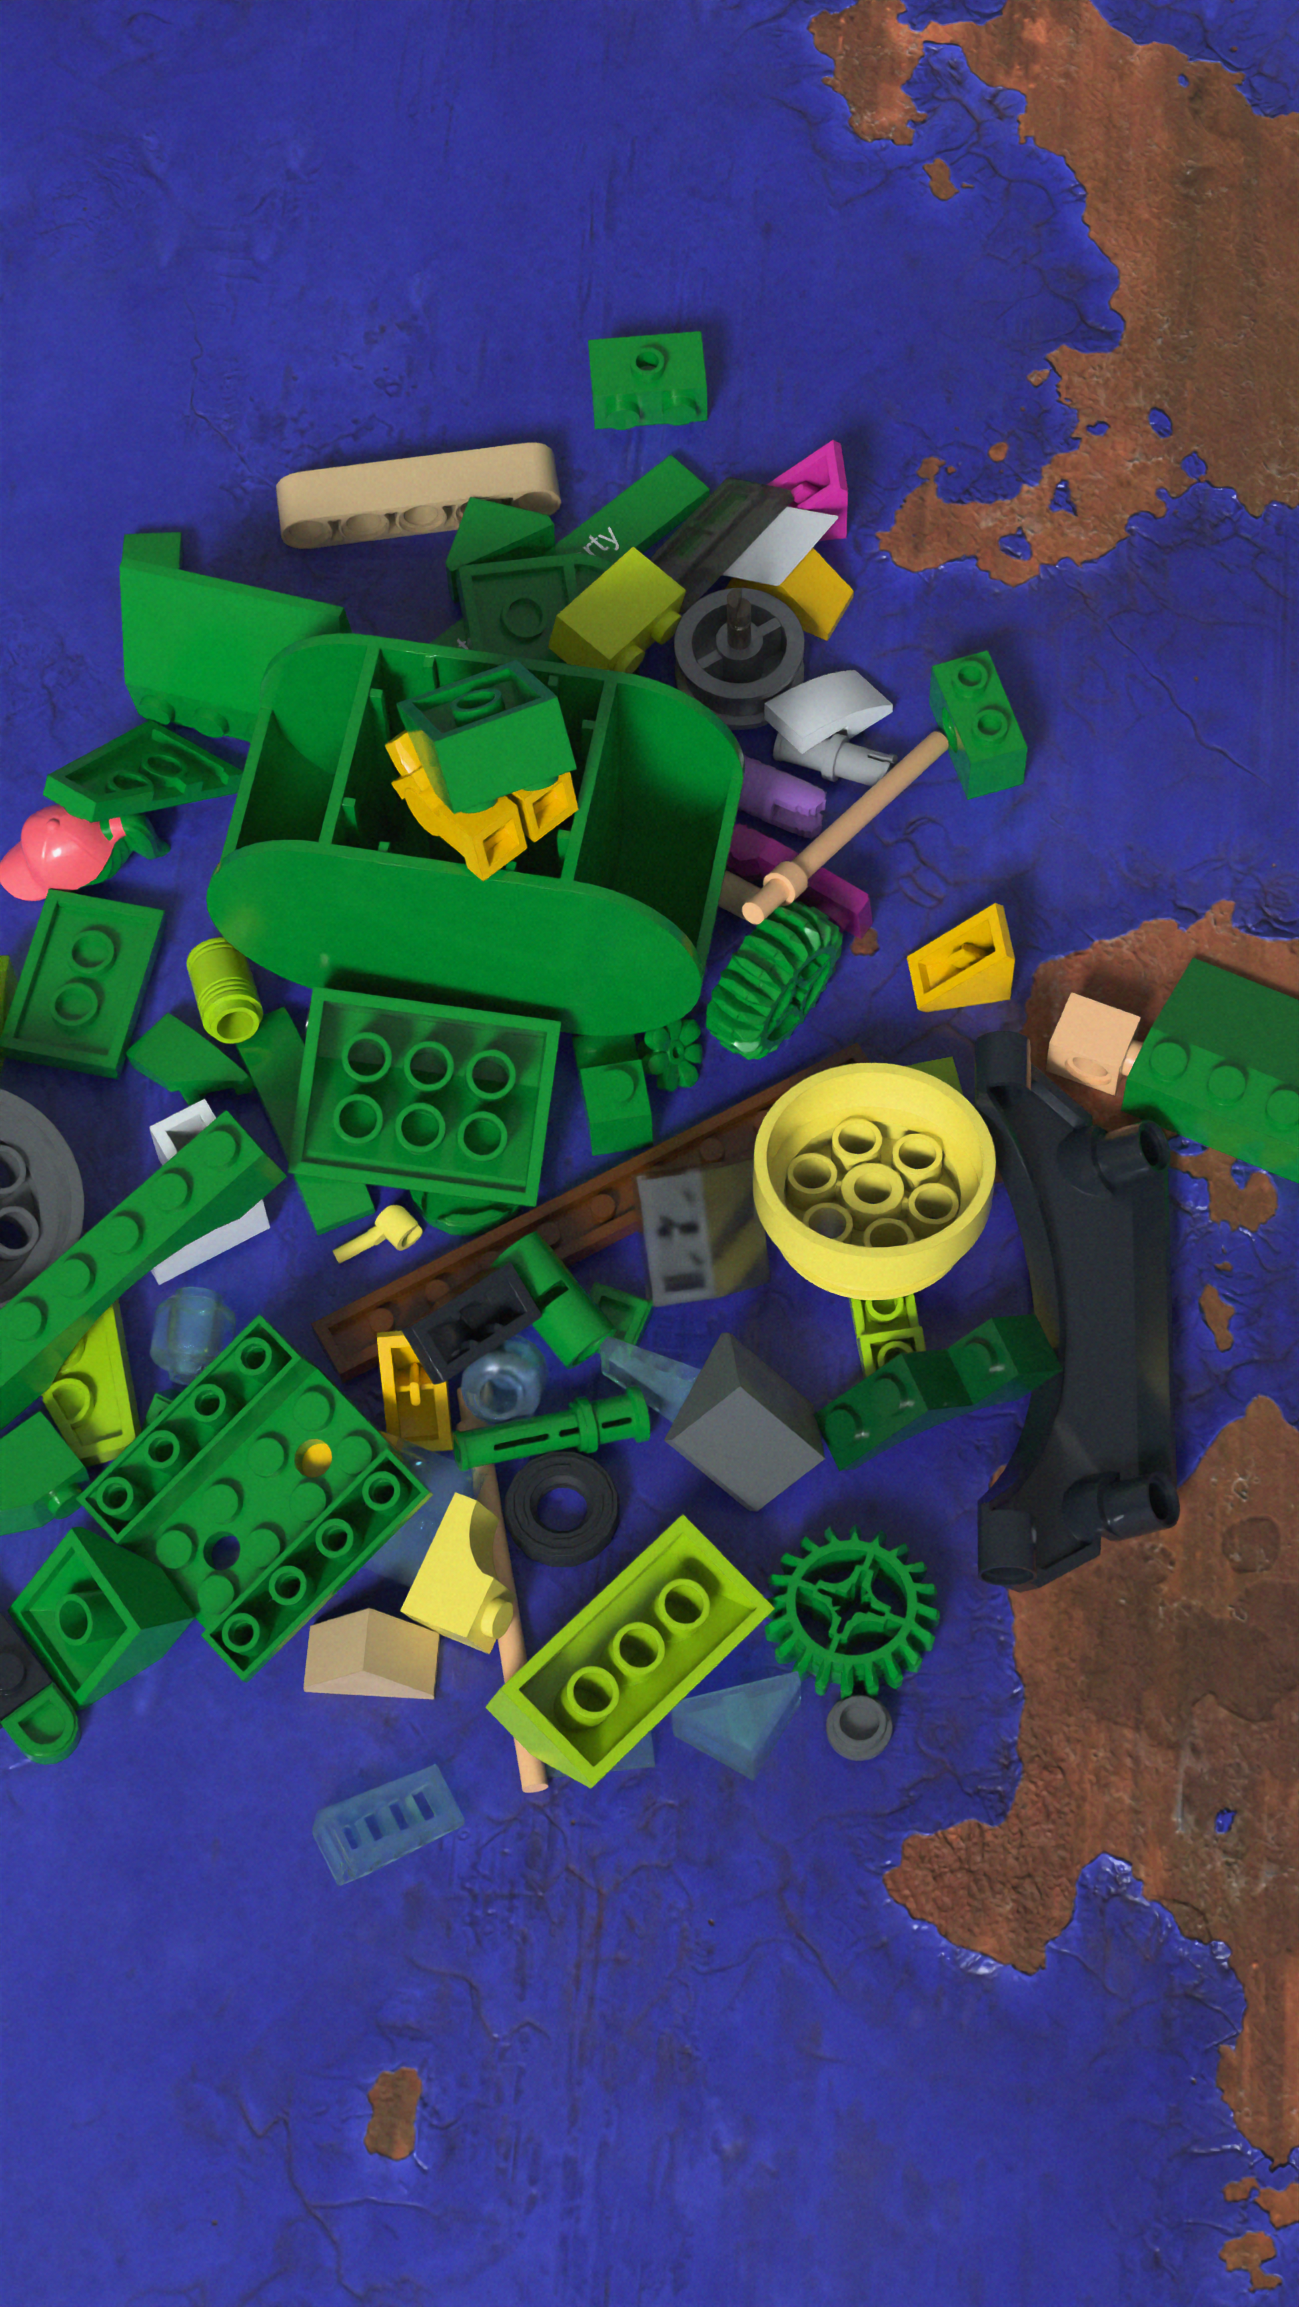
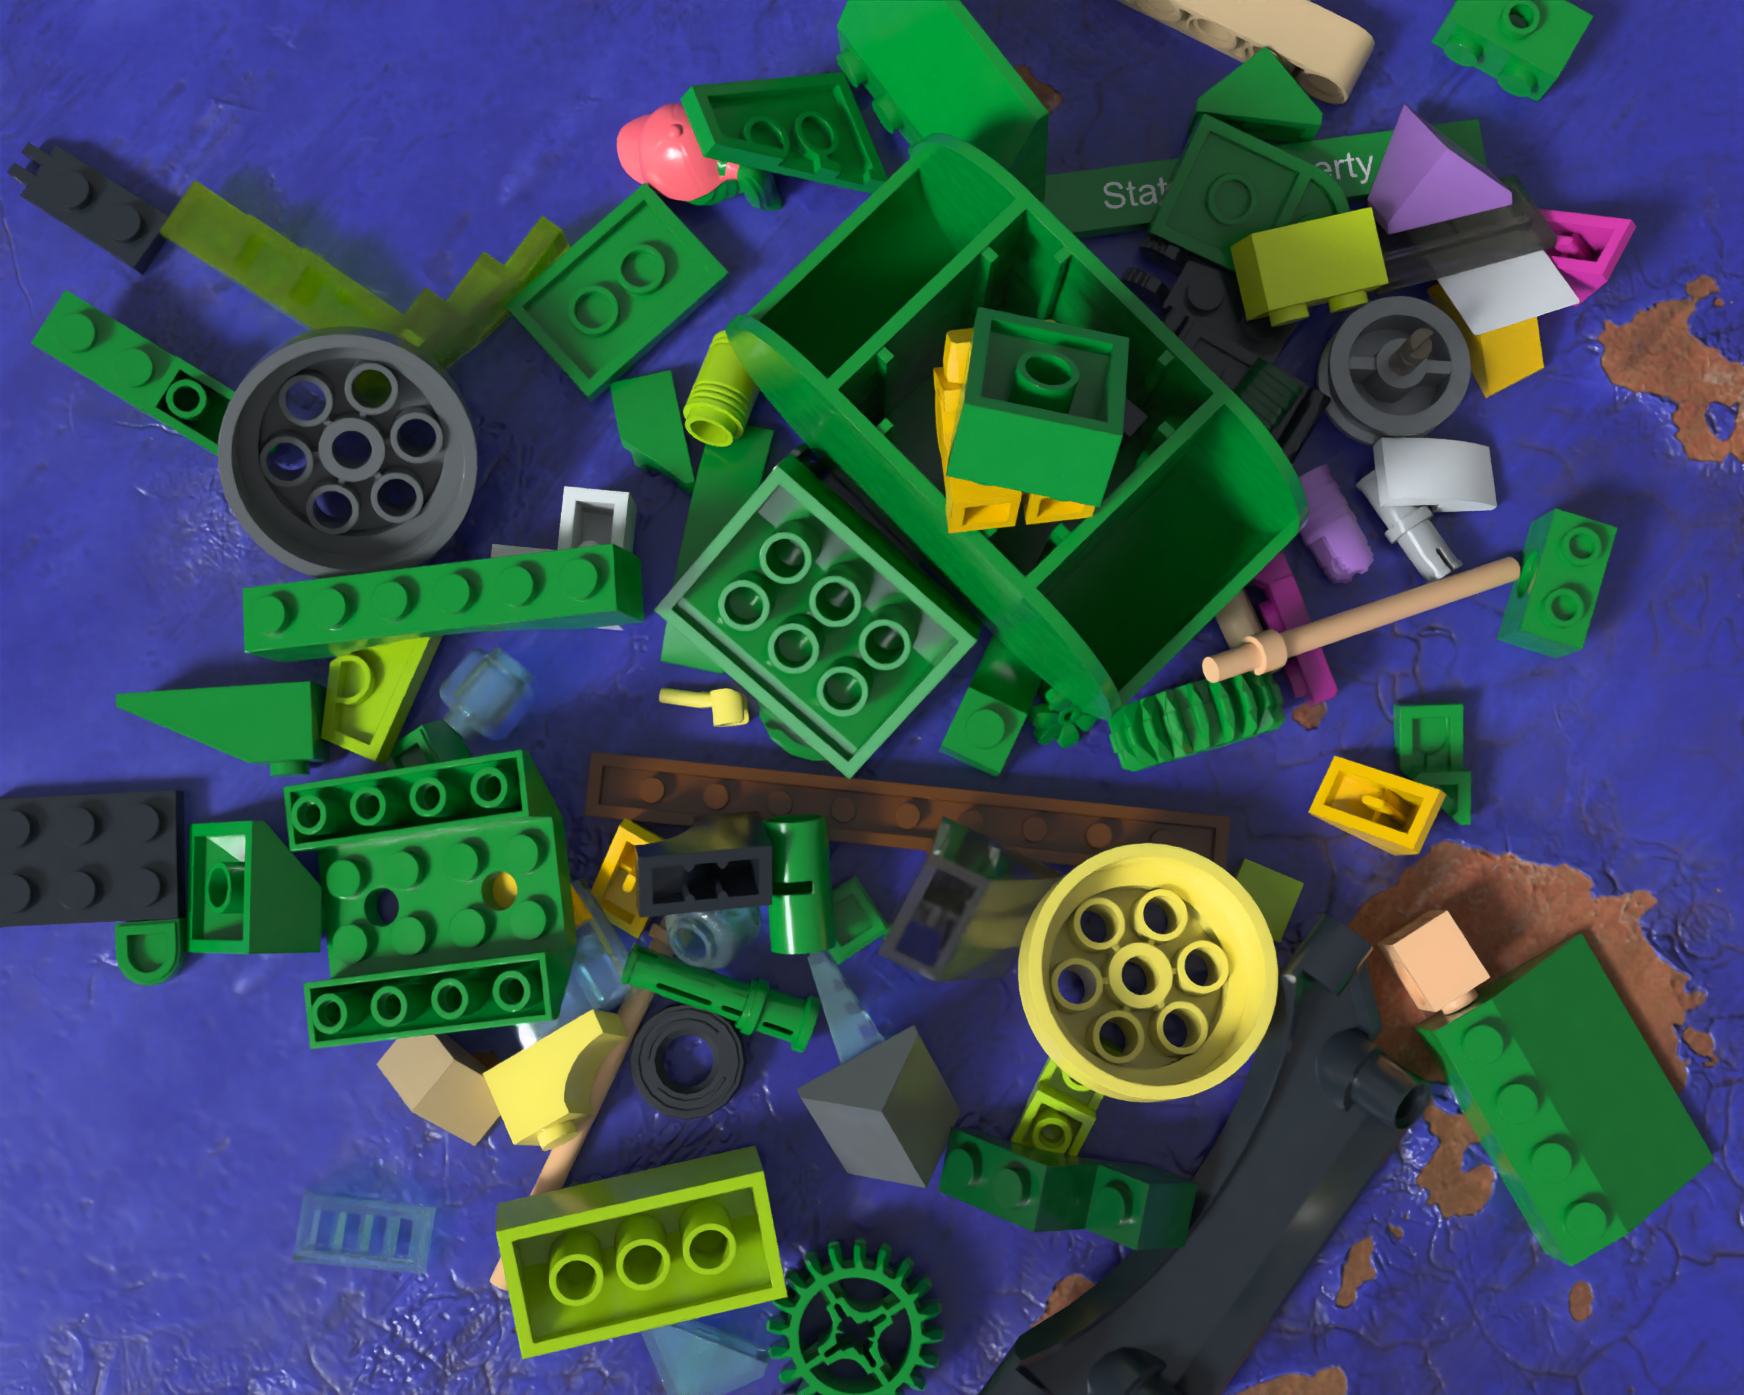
camera: 30 degrees right, 20 degrees up
none -> medium lavender slope [1367,104,1512,235]
none -> green slope [1393,700,1471,825]

